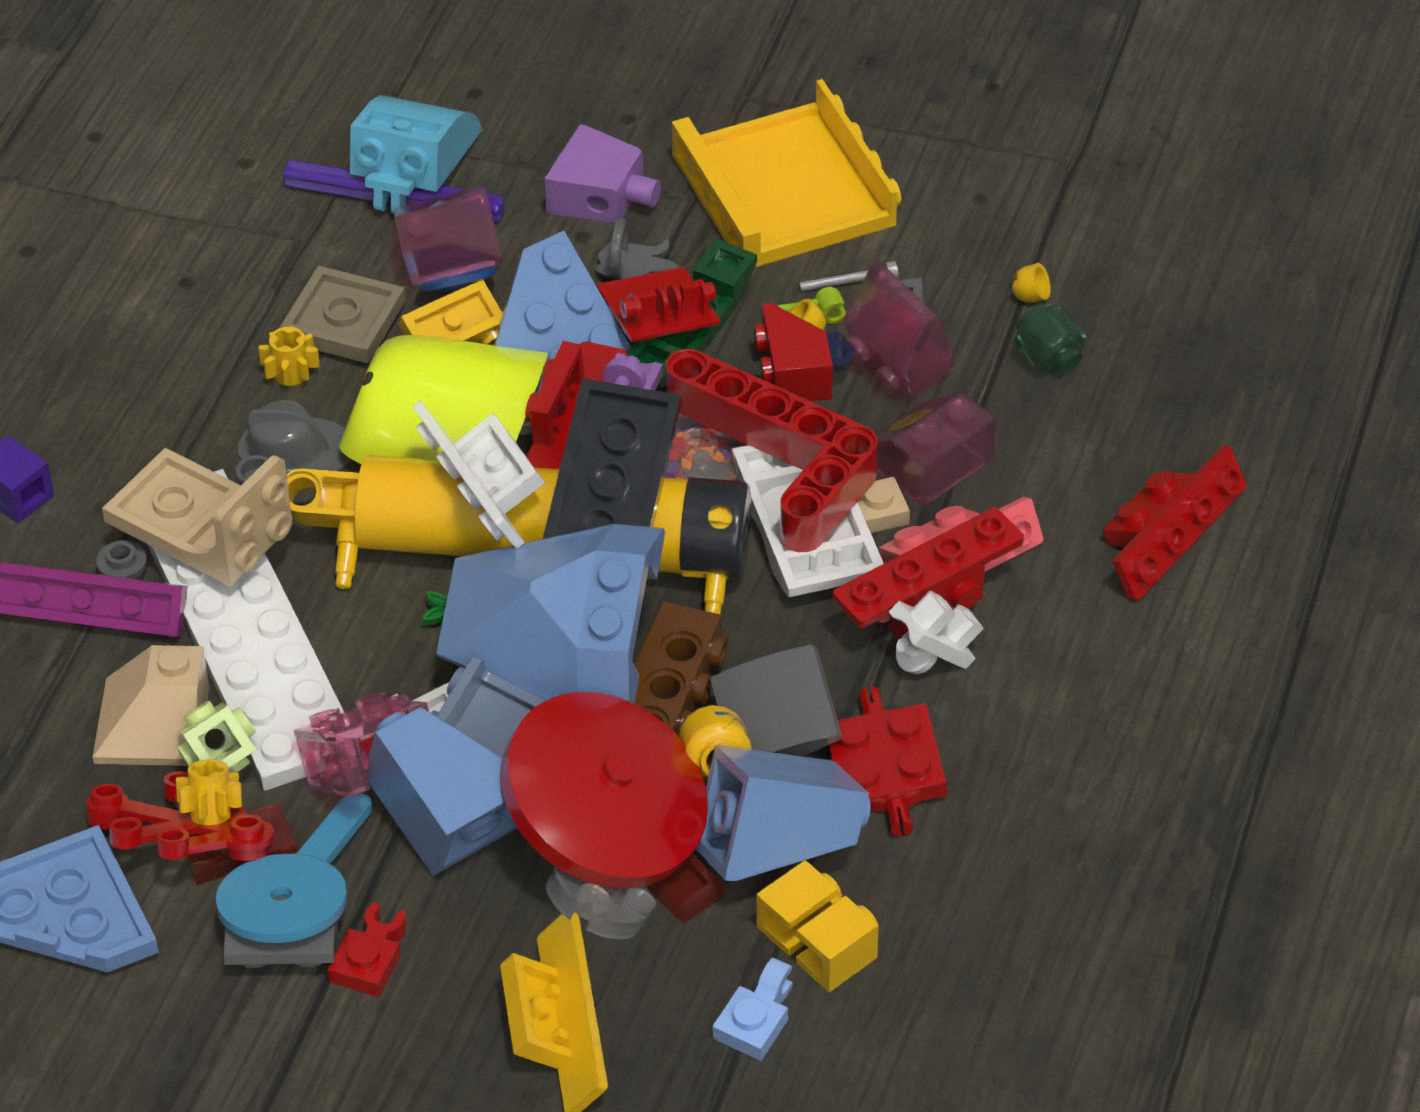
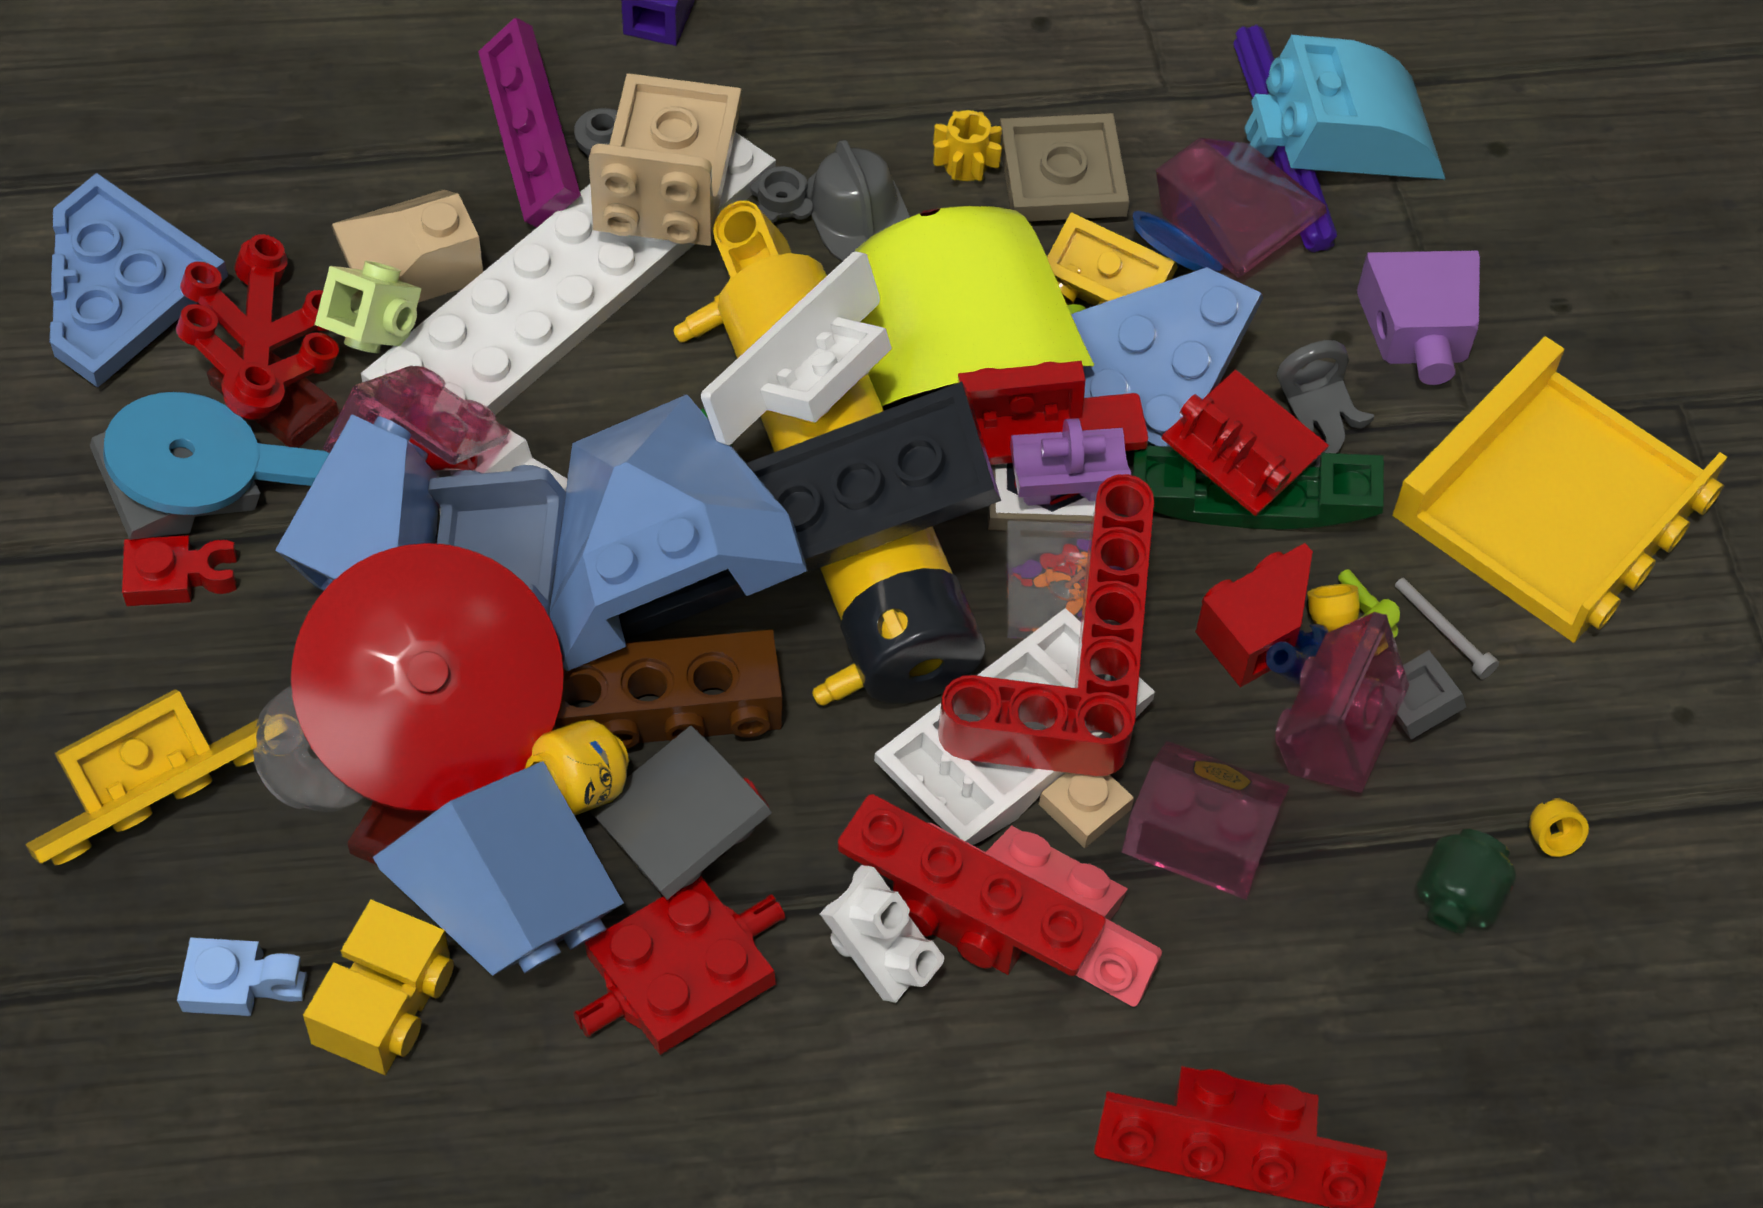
camera: 60 degrees right, 10 degrees up
yellow gear [176,759,242,825] -> none

